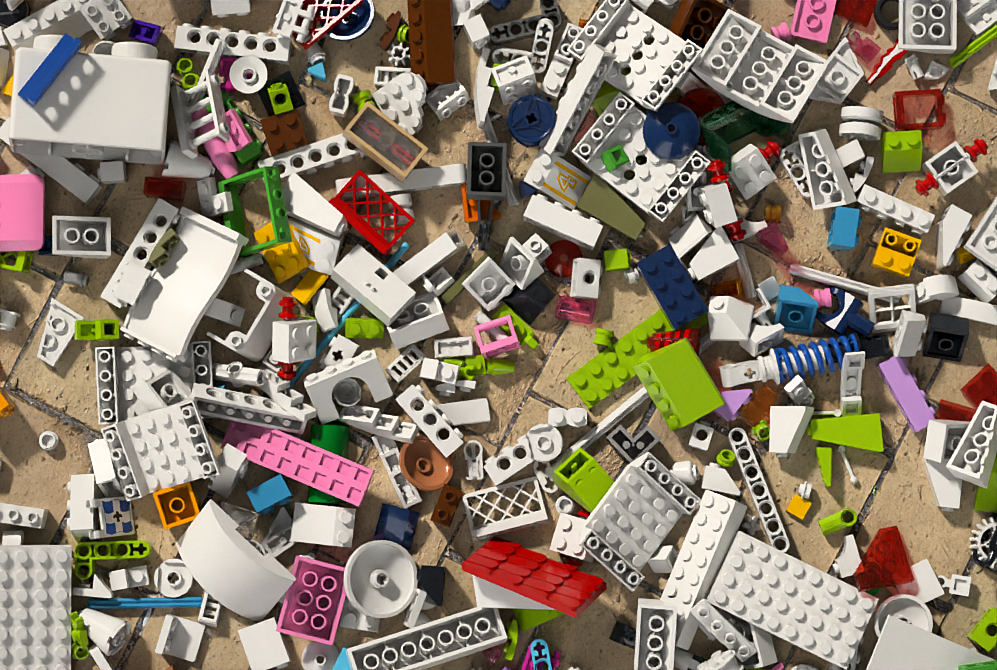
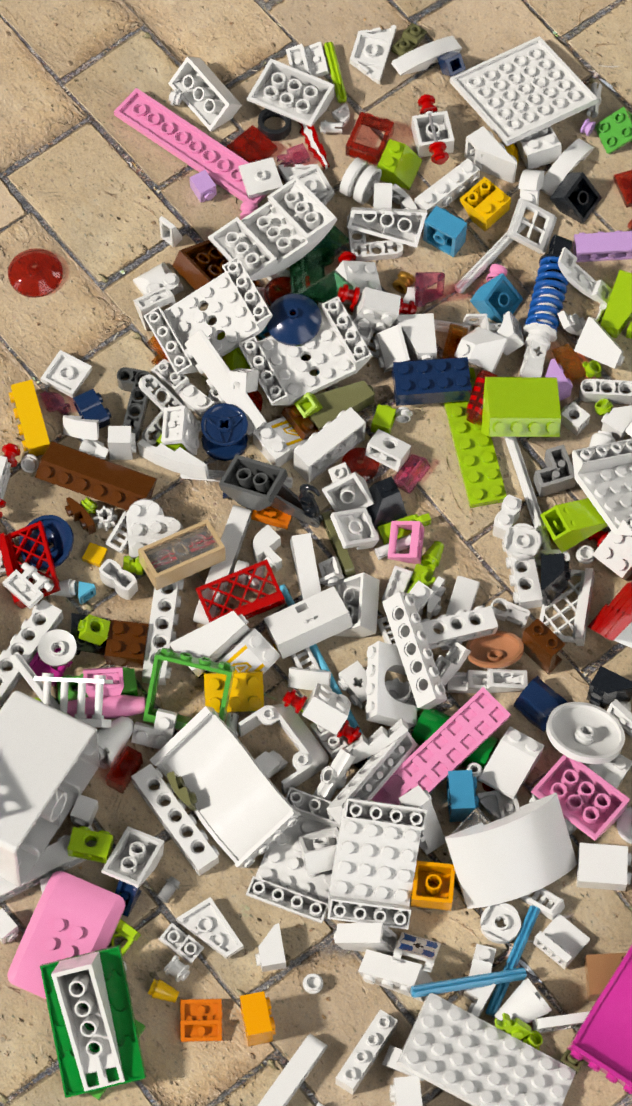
camera: 70 degrees left, 20 degrees down
lime beam [74,540,153,579] -> none
lime brick [75,319,119,341] -> none
white brick [112,261,152,307] -> none
yellow slope [291,269,329,305] -> none
lime plate [345,318,384,339] -> none
white bracket [425,79,471,121] -> none
dark blue slope [518,181,536,200] -> none
lime wheel [593,328,614,347] -> none
bright green slope [600,144,630,172] -> none
white slope [756,275,780,301] -> none
dark blue connector [815,287,875,338] -> none
white slope [892,310,928,357] -> none
none -> lime brick [67,826,114,864]
none -> yellow tile [82,542,108,567]
none -> white slope [158,923,204,963]
none -> white hinge [228,368,259,394]
none -> white plate [238,157,283,199]
none -> white brick [253,525,282,572]
none -> white slope [255,923,286,972]
none -> reddish brown plate [281,405,319,440]
none -> lime slope [294,392,323,418]
none -> white brick [382,592,447,710]
none -> dark azure axle [410,967,527,998]
none -> white pin [466,763,482,781]
none -> black slope [541,554,571,606]

